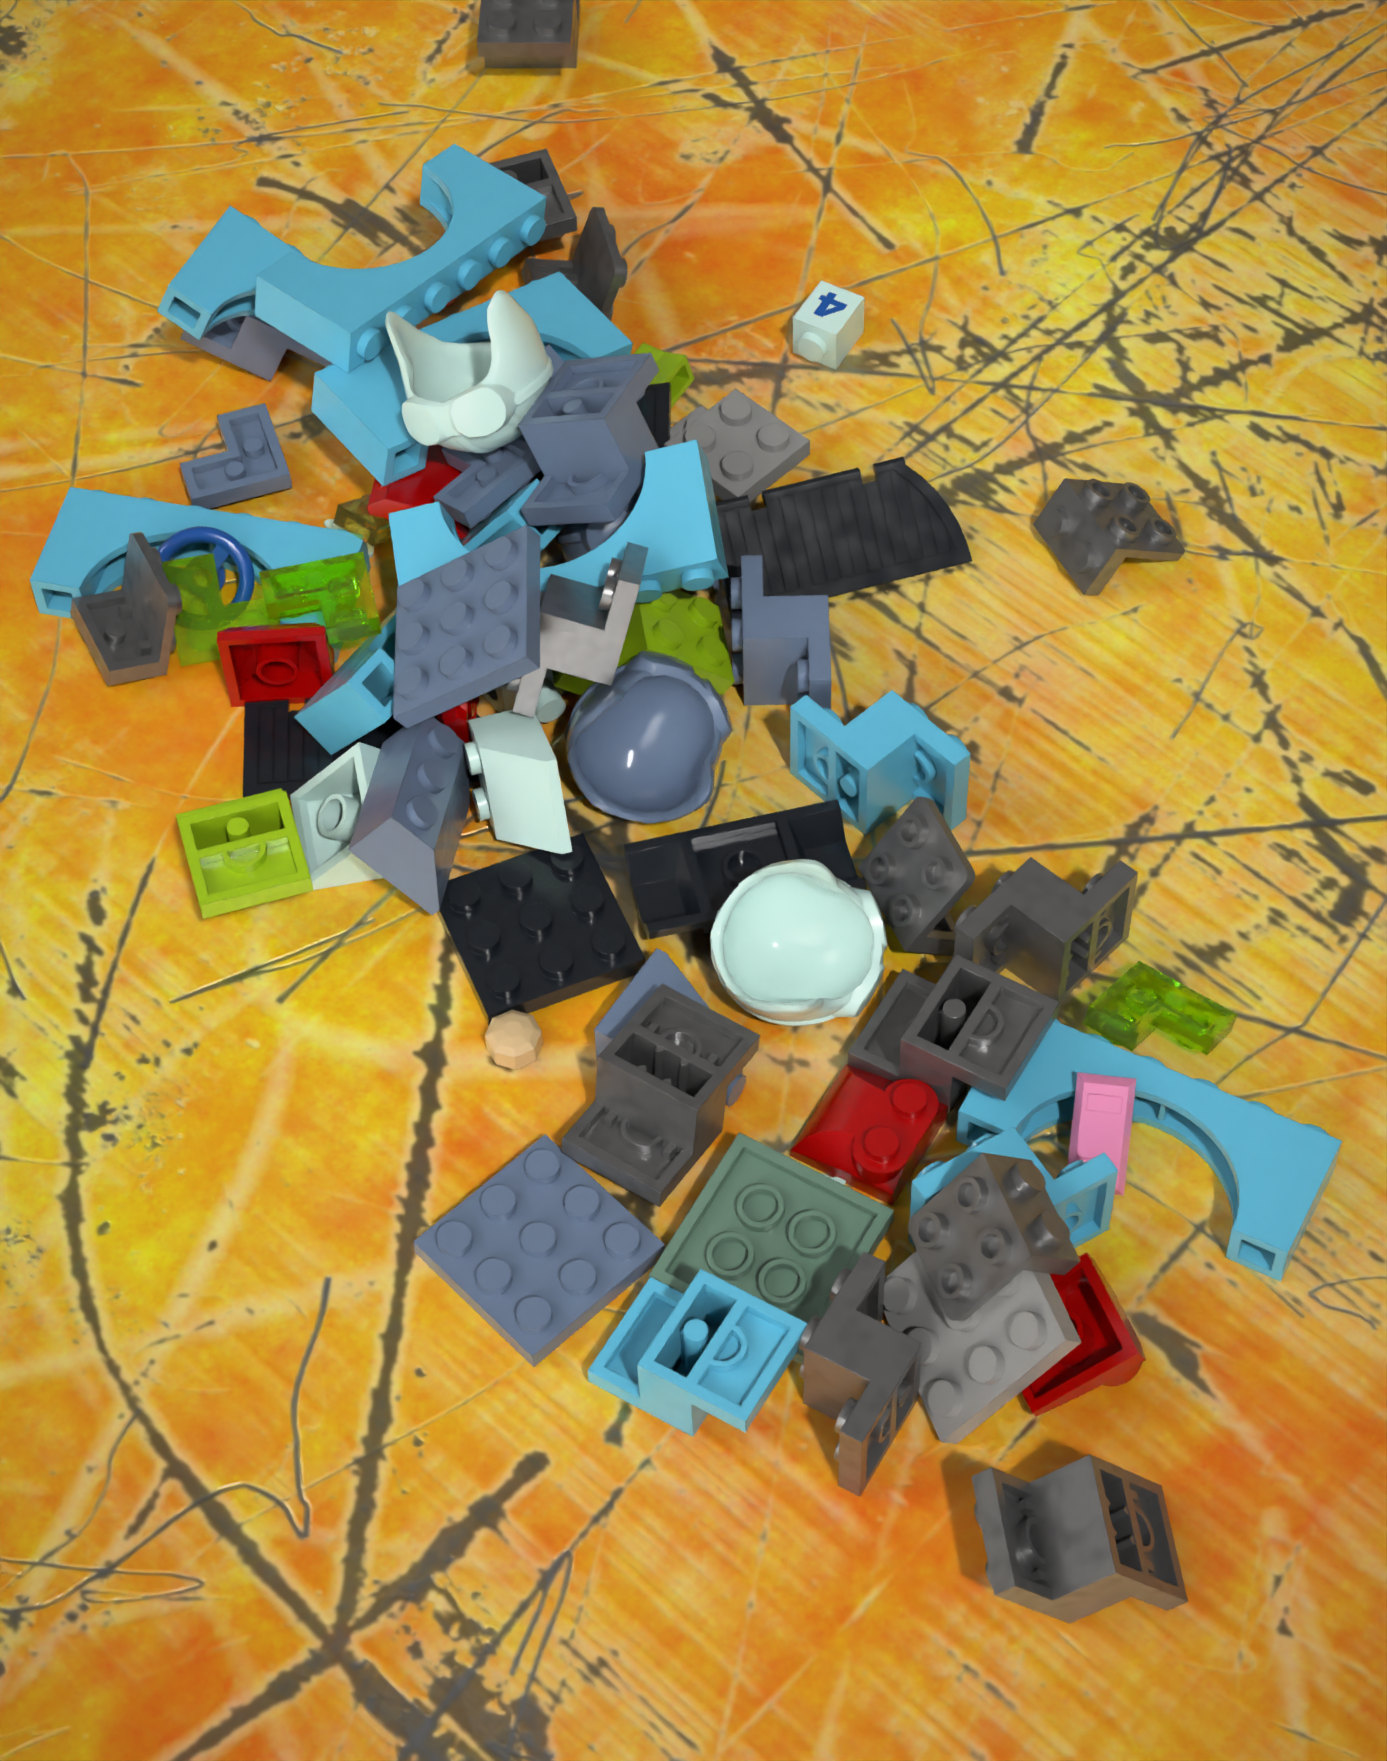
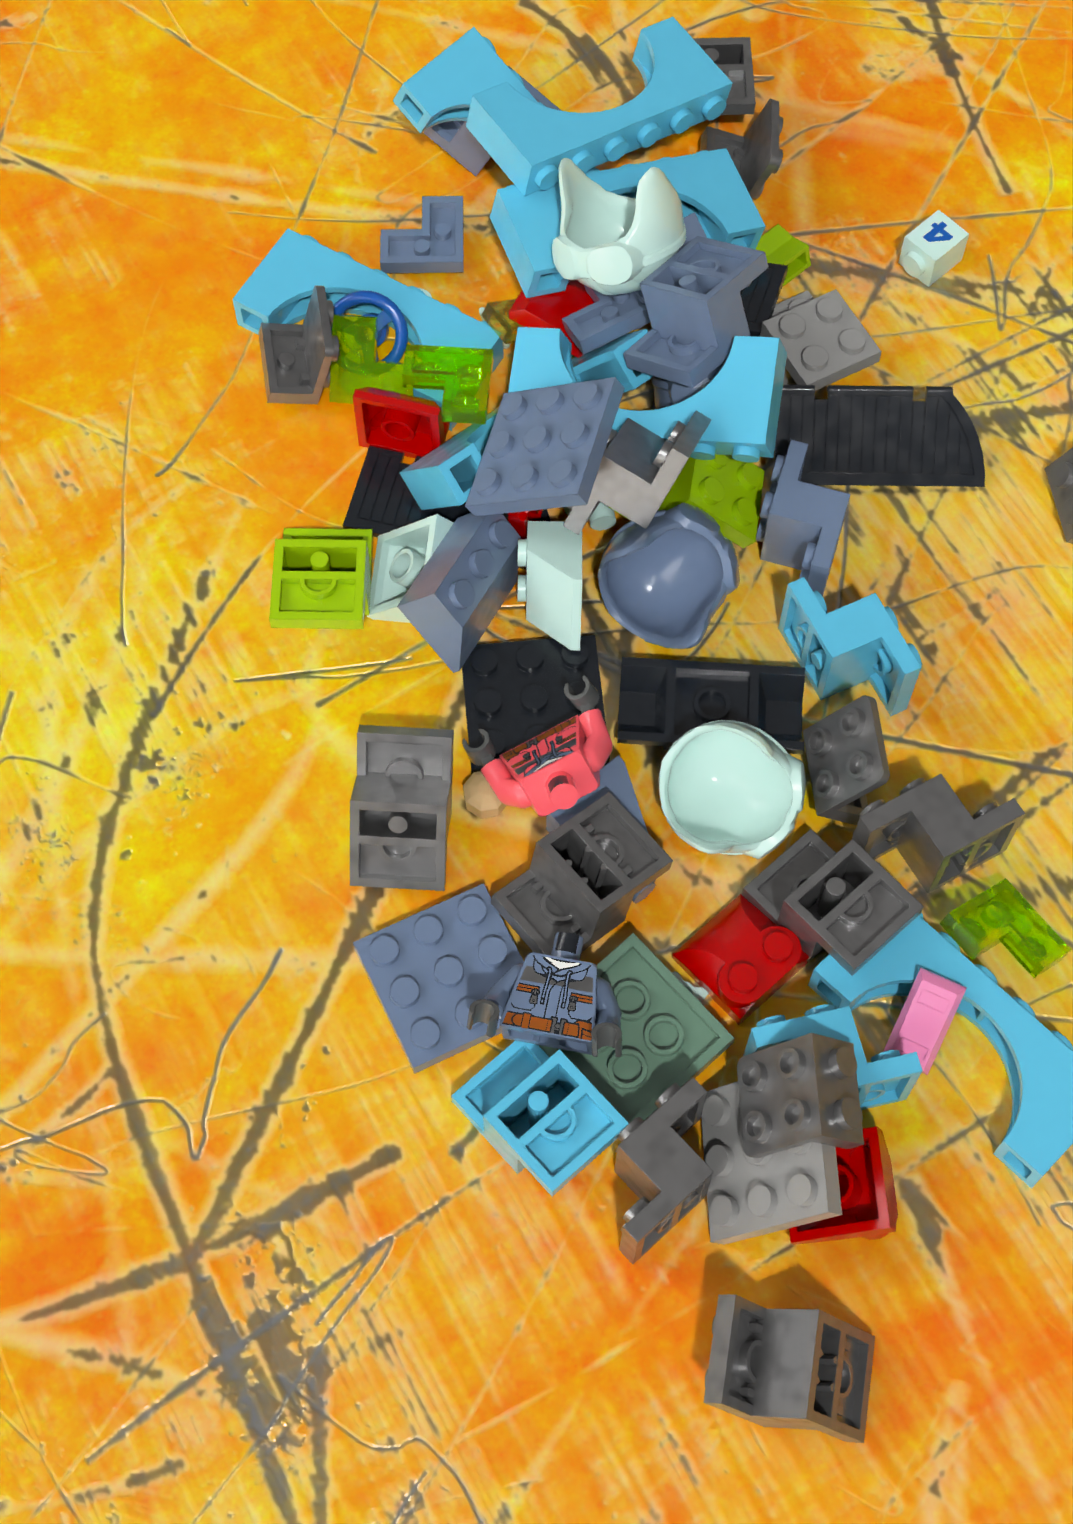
camera: 15 degrees right, 10 degrees up
none -> flat silver bracket [350,725,454,891]
none -> coral torso [462,676,612,817]
none -> torso [466,932,622,1057]

